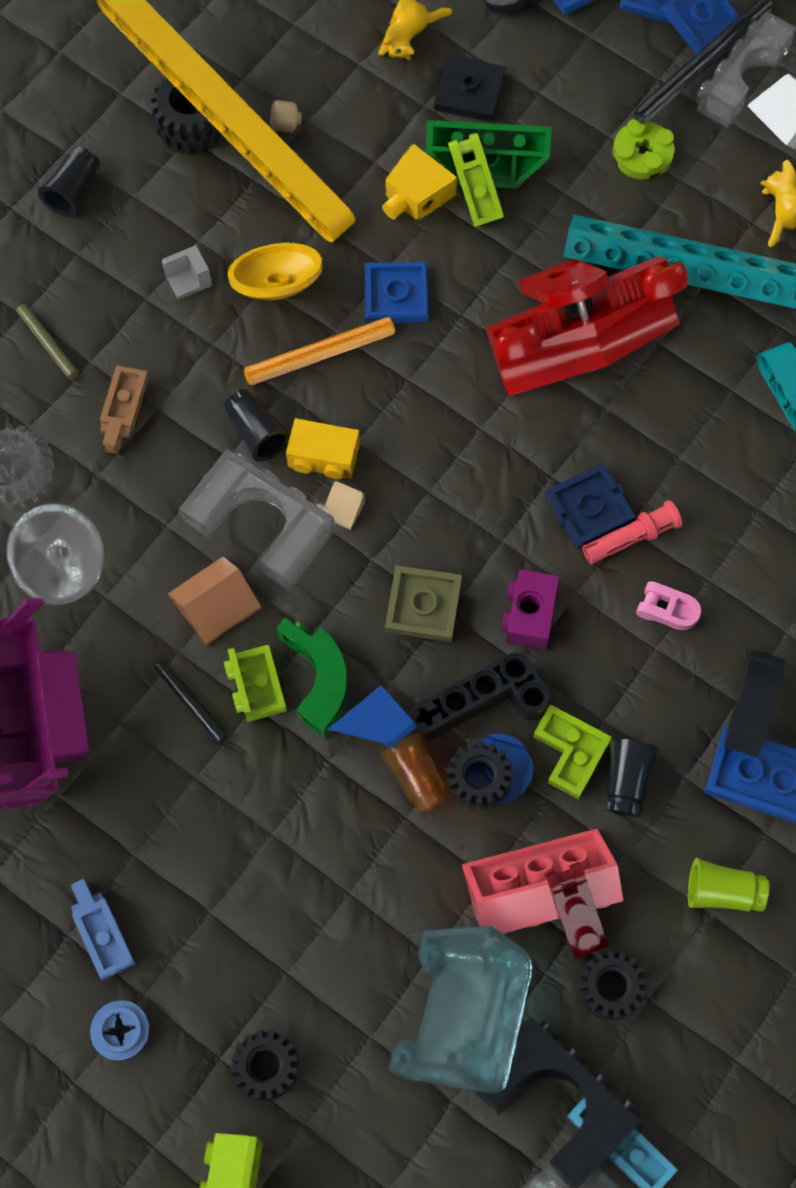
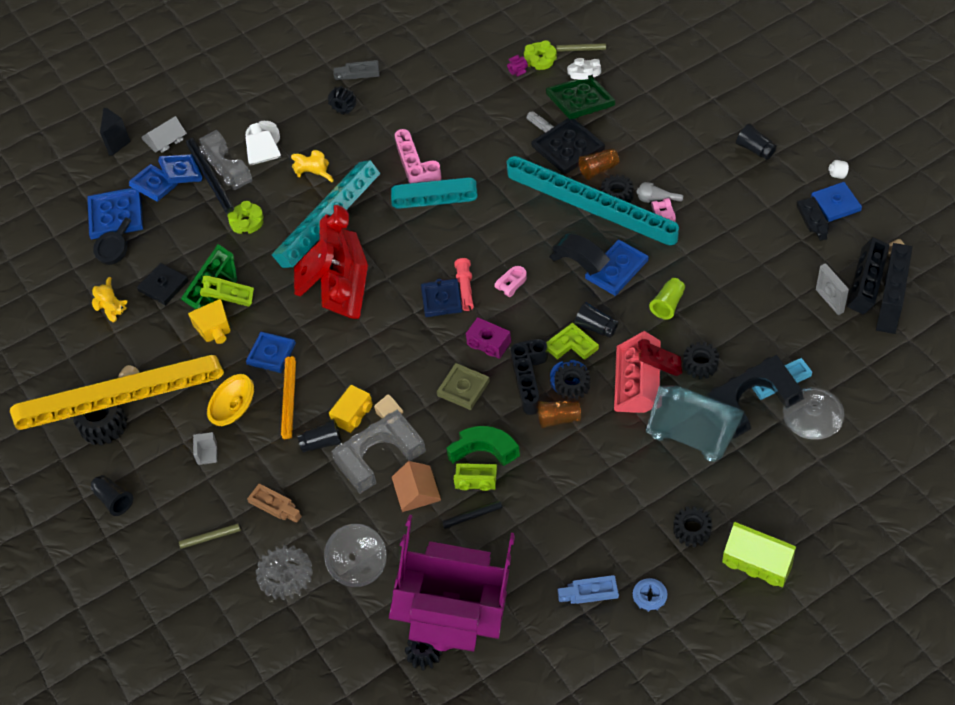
camera: 65 degrees left, 15 degrees down
blue slope [327,686,417,749] -> none

